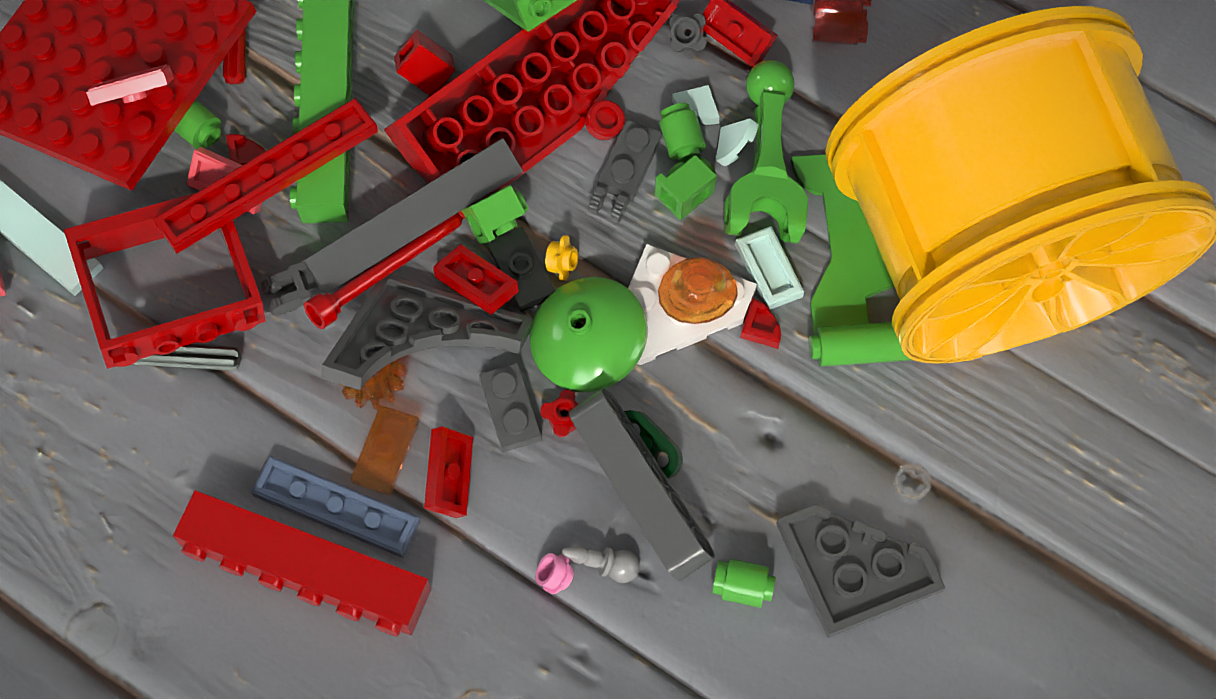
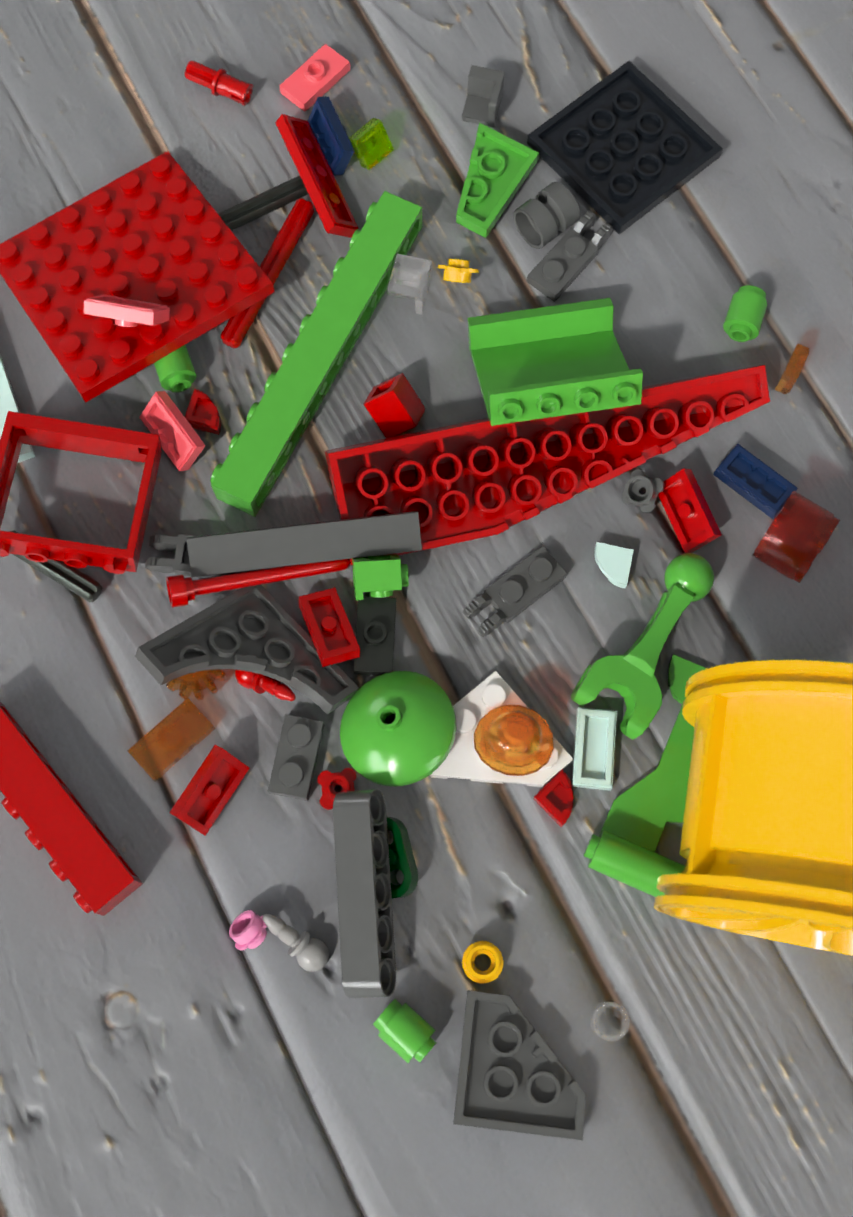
camera: 30 degrees right, 5 degrees up
red tile [153,98,378,254] -> none
sand blue tile [251,456,421,558] -> none
yellow plate [545,235,578,281] -> none
red tile [585,100,625,140] -> none
bright green brick [654,155,717,221] -> none
bright green brick [659,103,706,163] -> none
light aqua tile [716,118,759,166] -> none
none -> red bar [235,670,296,701]
none -> yellow plate [462,941,503,984]

